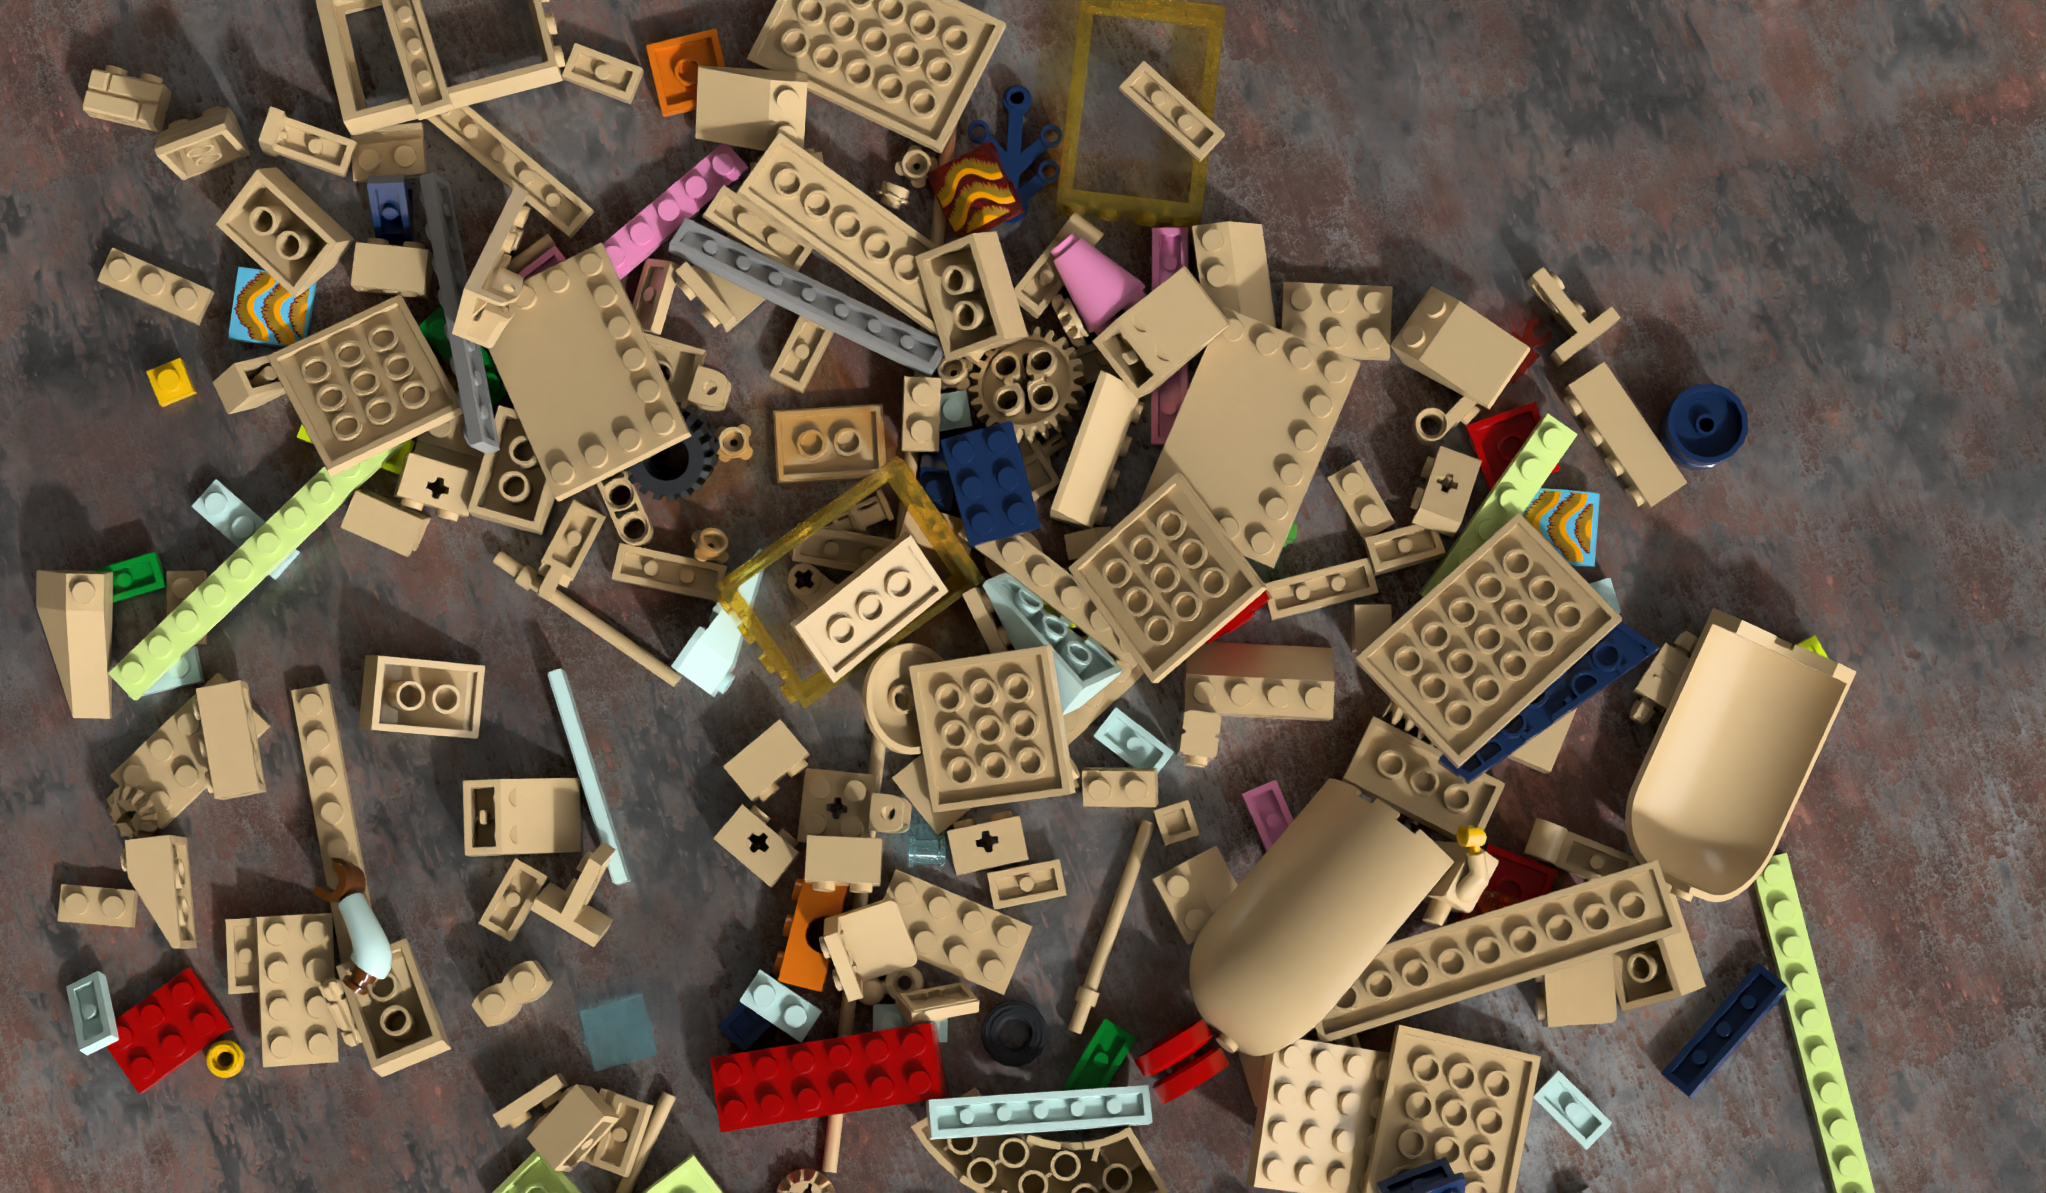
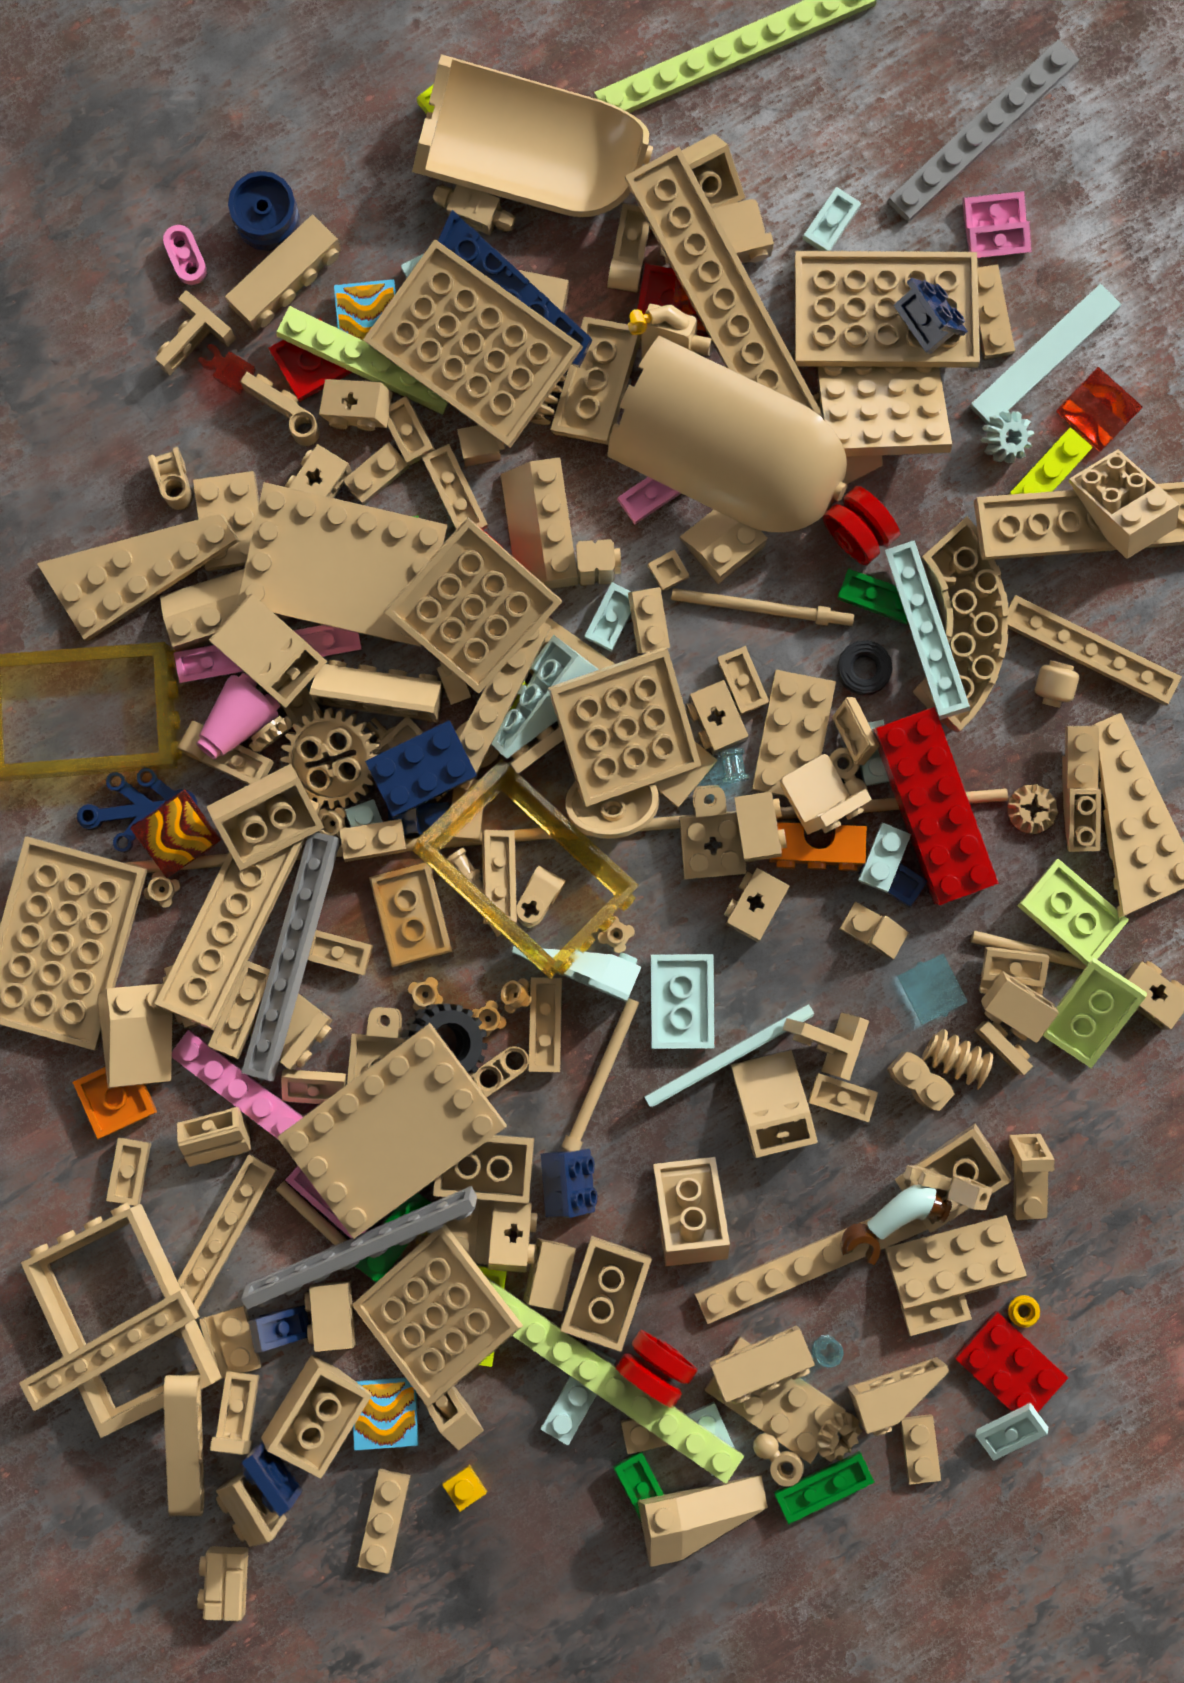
camera: 100 degrees left, 0 degrees up
tan axle [319,977,362,1047] -> none
tan plate [452,186,530,348] -> none
tan hinge [536,499,606,601] -> none
tan brick [723,719,810,802] -> none
tan plate [789,532,949,683] -> none
tan plate [876,181,910,211] -> none
tan plate [1119,61,1225,162] -> none
tan slope [1390,286,1531,410] -> none
dark blue plate [1661,962,1789,1100] -> none
none -> tan wing [37,514,239,641]
none -> tan piece [148,447,193,510]
none -> bright pink plate [163,225,207,285]
none -> tan beam [164,1375,205,1516]
none -> tan brick [177,1107,251,1167]
none -> dark blue plate [241,1441,303,1517]
none -> tan brick [285,444,352,498]
none -> tan plate [472,1001,506,1037]
none -> dark blue bracket [541,1149,597,1218]
none -> tan brick [560,1236,652,1352]
none -> tan plate [598,916,635,953]
none -> red wheel [615,1329,698,1408]
none -> light aqua plate [651,954,714,1049]
none -> tan plate [753,1433,804,1487]
none -> green plate [774,1451,875,1524]
none -> clear light blue bush [812,1335,844,1368]
none -> tan slope [839,902,909,960]
none -> tan piece [904,1165,993,1210]
none -> tan piece [921,1029,993,1090]
none -> tan bracket [1009,1134,1054,1220]

